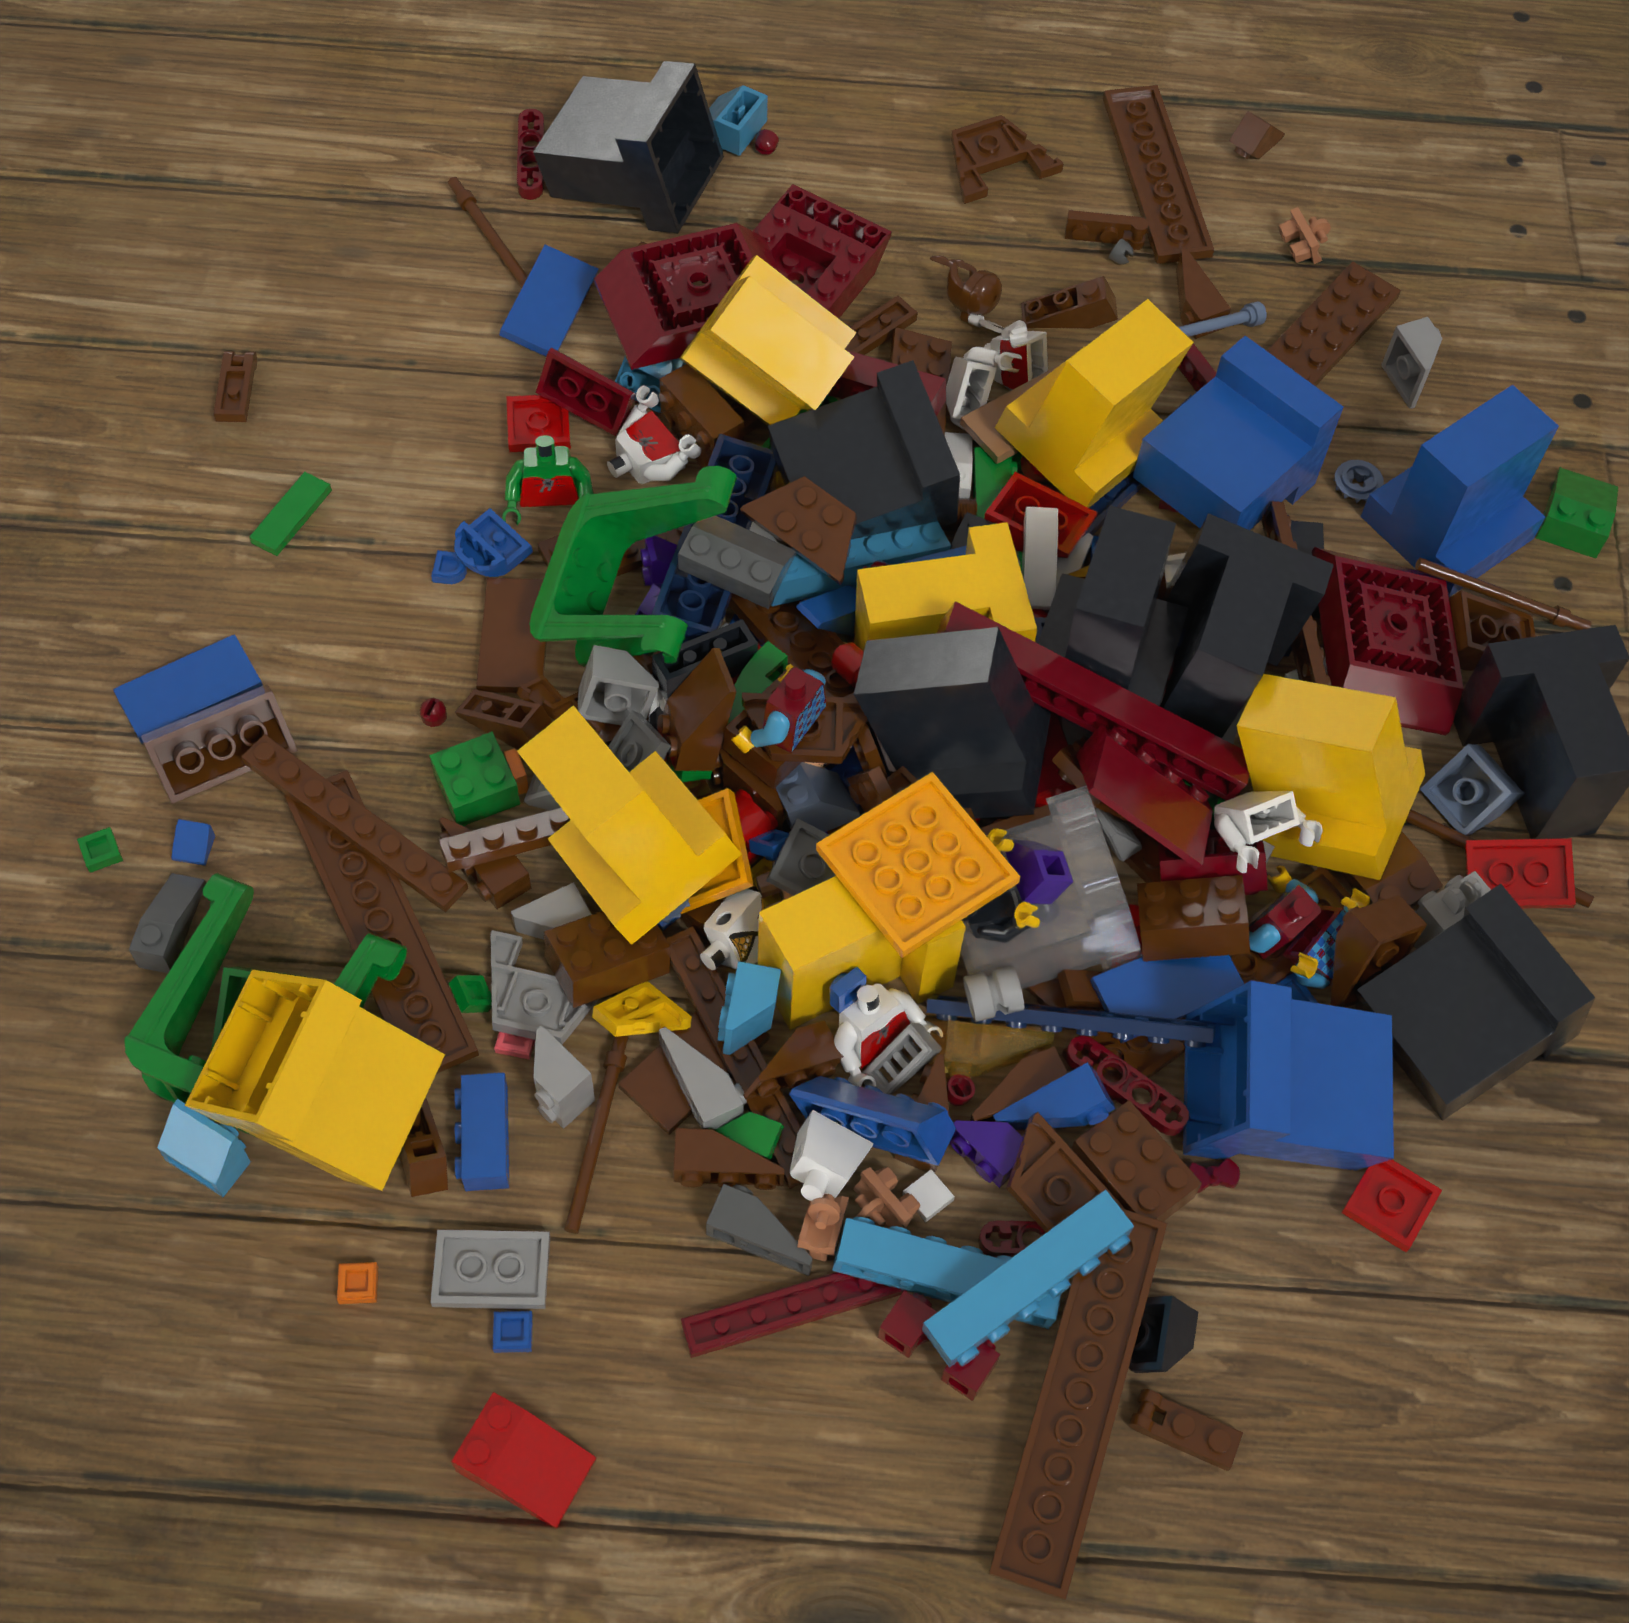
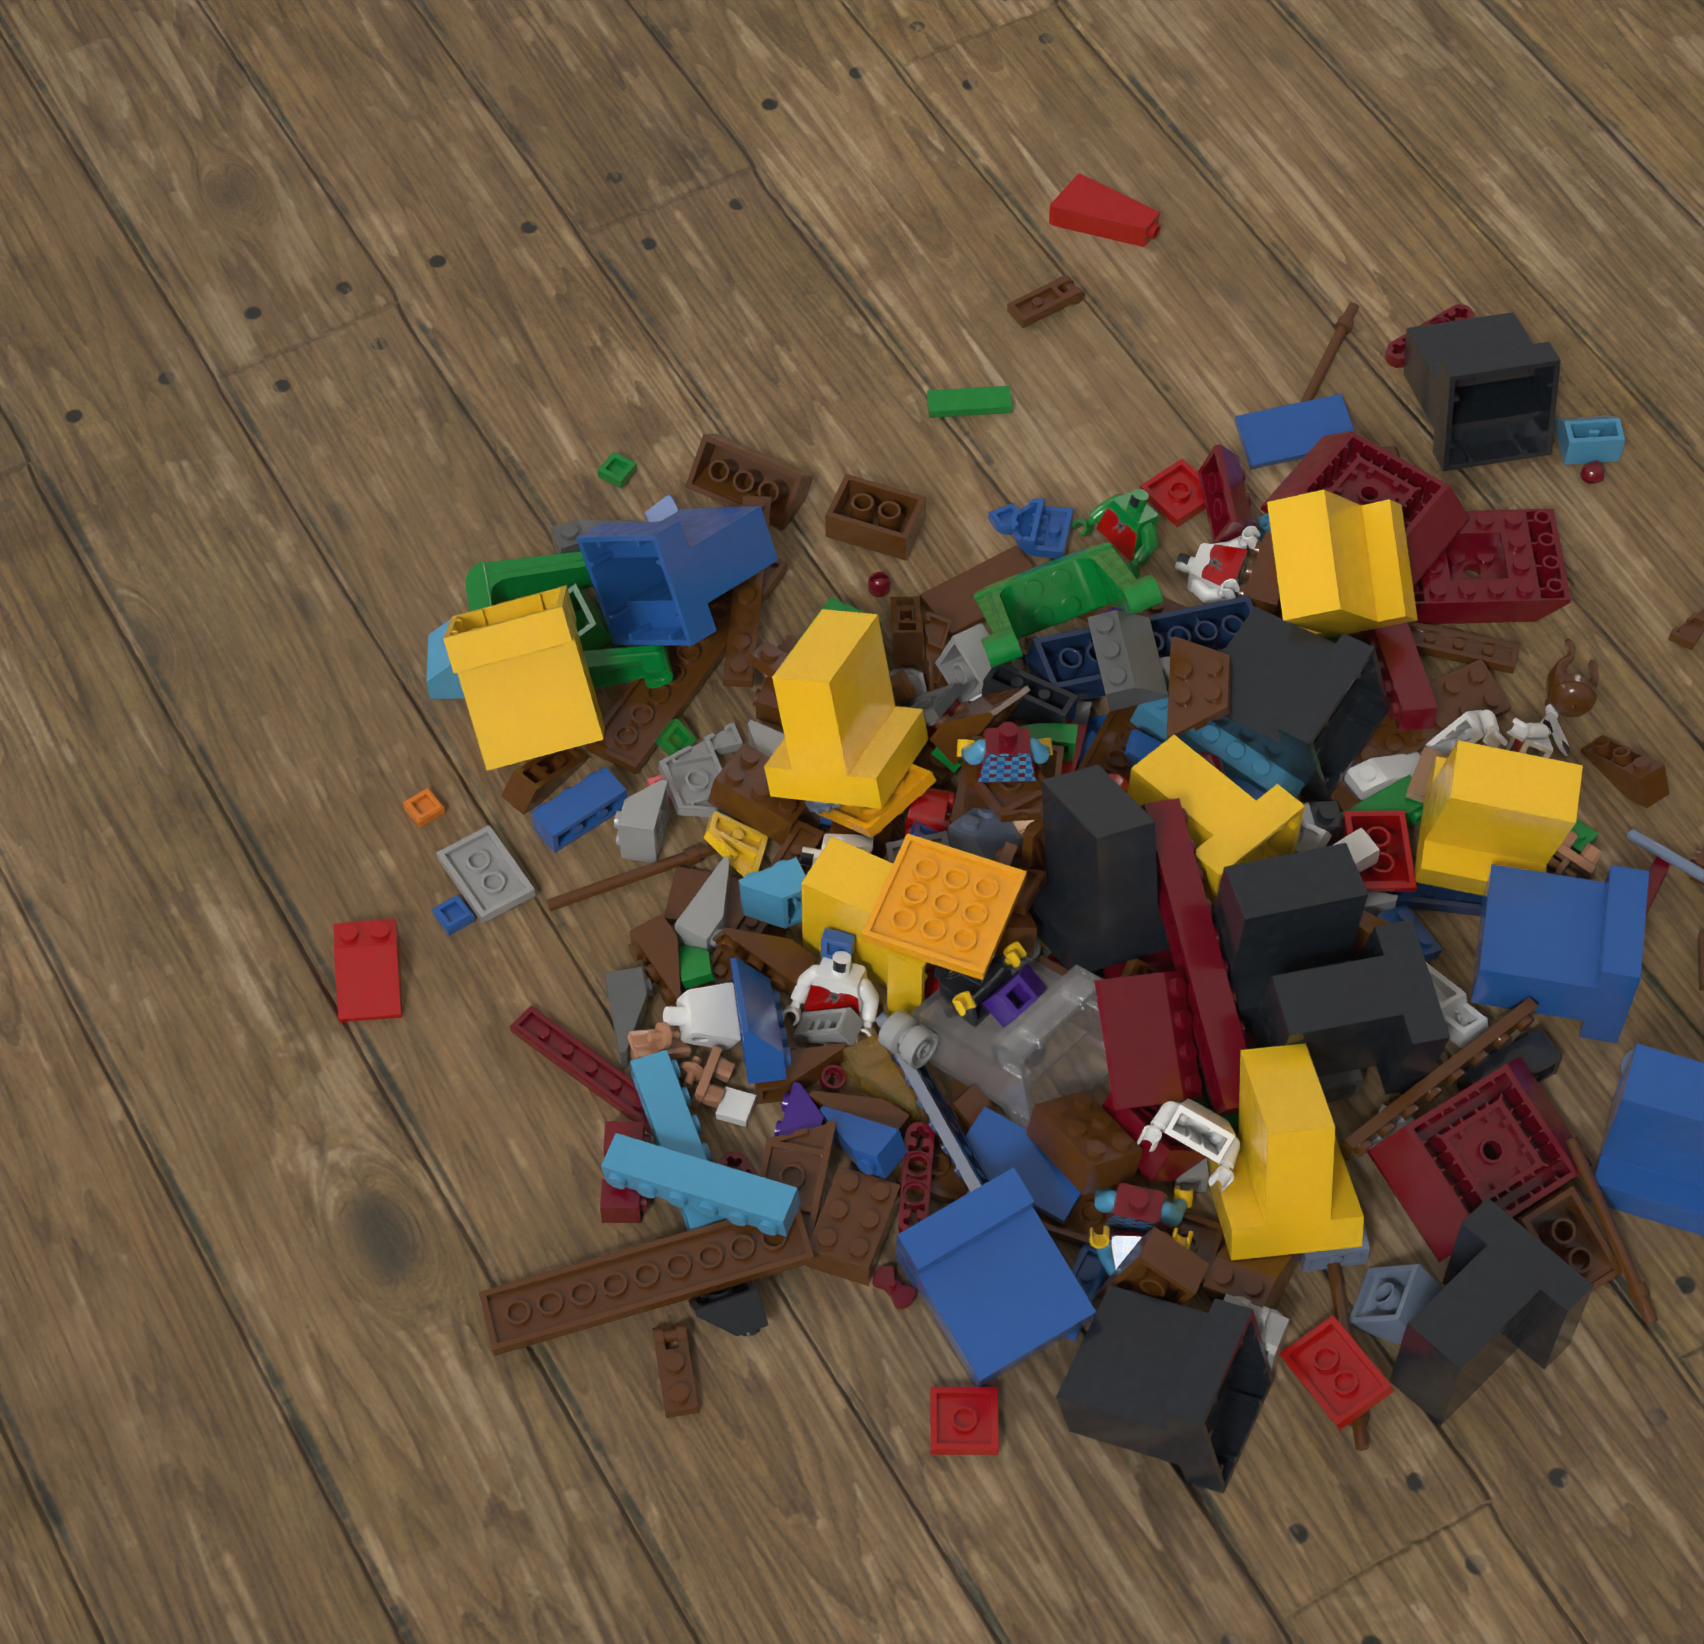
camera: 60 degrees right, 5 degrees down
blue tile [113,634,263,744] -> none
none -> blue piece [576,506,778,646]
none -> reddish brown brick [825,474,926,561]
none -> red slope [1049,173,1161,247]

